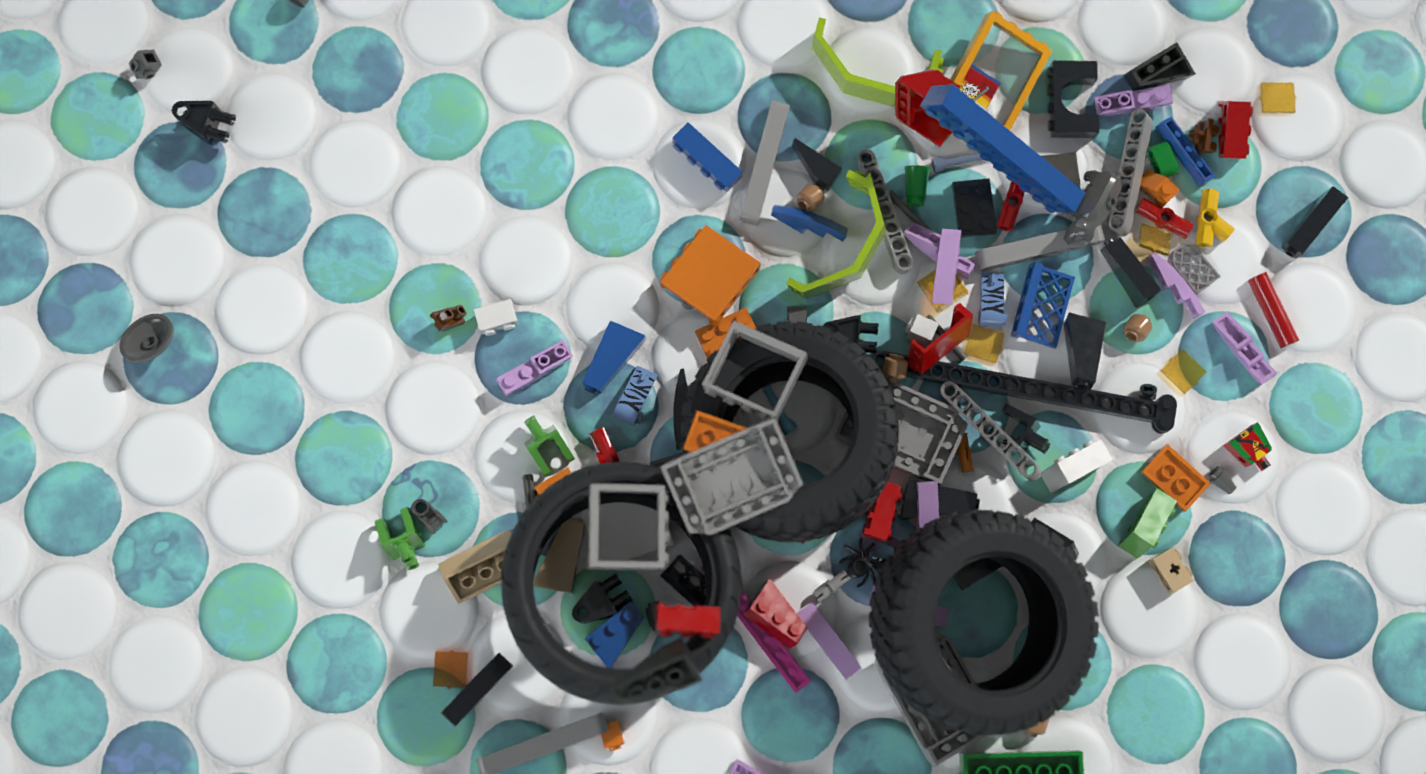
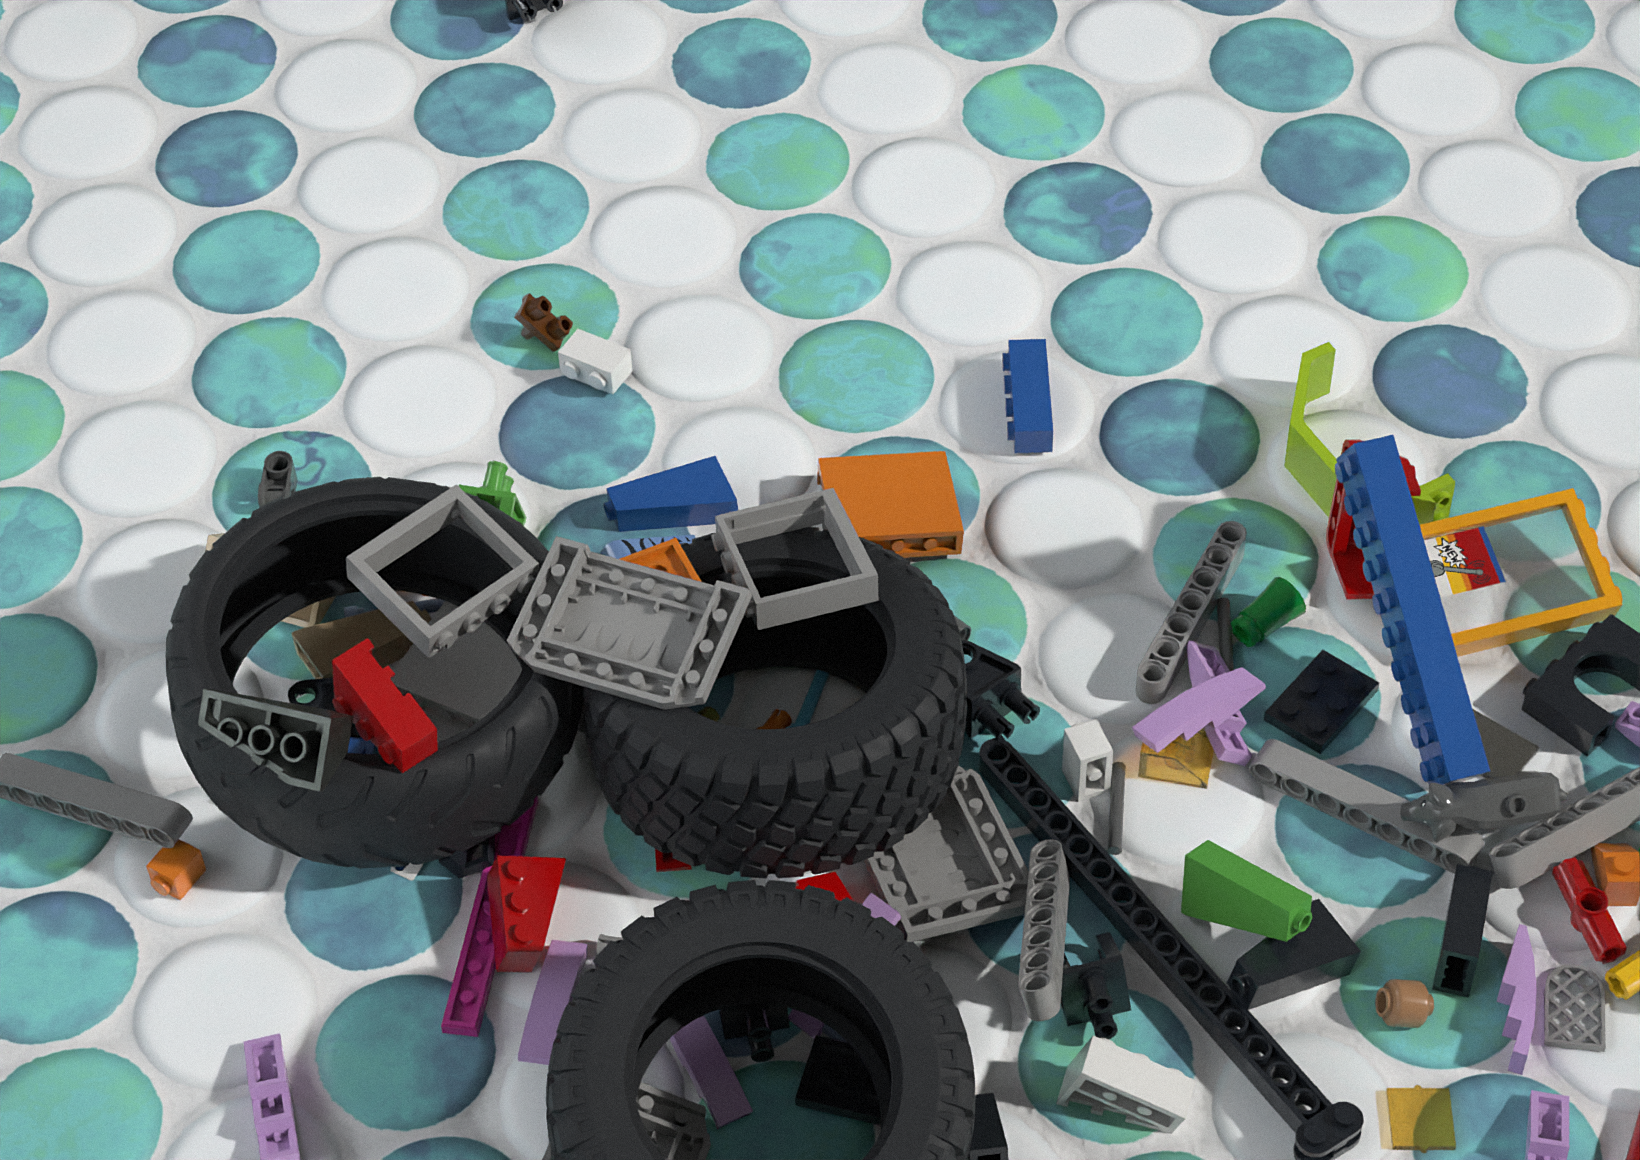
camera: 50 degrees right, 30 degrees down
dark grey dish [119,314,174,363] -> none
bright green piece [375,506,425,570] -> none
clear orange piece [433,650,468,689] -> none
black slope [441,652,513,727] -> none
lavender slope [496,340,573,396] -> none
light grey beam [739,100,790,226] -> none
blue slope [771,205,848,242] -> none
lime panel [786,170,886,299] -> none
black slope [792,138,842,191] -> none
medium nougat head [797,184,825,212] -> none
medium nougat head [882,354,908,383] -> none
red panel [908,303,973,375] -> none
sand blue piece [931,153,983,173] -> none
orange pin [957,433,974,473] -> none
clear yellow piece [964,324,1005,364] -> none
medium blue door [978,272,1007,328] -> none
red piece [996,181,1025,232] -> none
blue fence [1010,262,1075,349] -> none
clear yellow piece [1138,223,1171,257] -> none
black bush [1139,384,1157,401] -> none
none -> bright green slope [1181,840,1312,942]

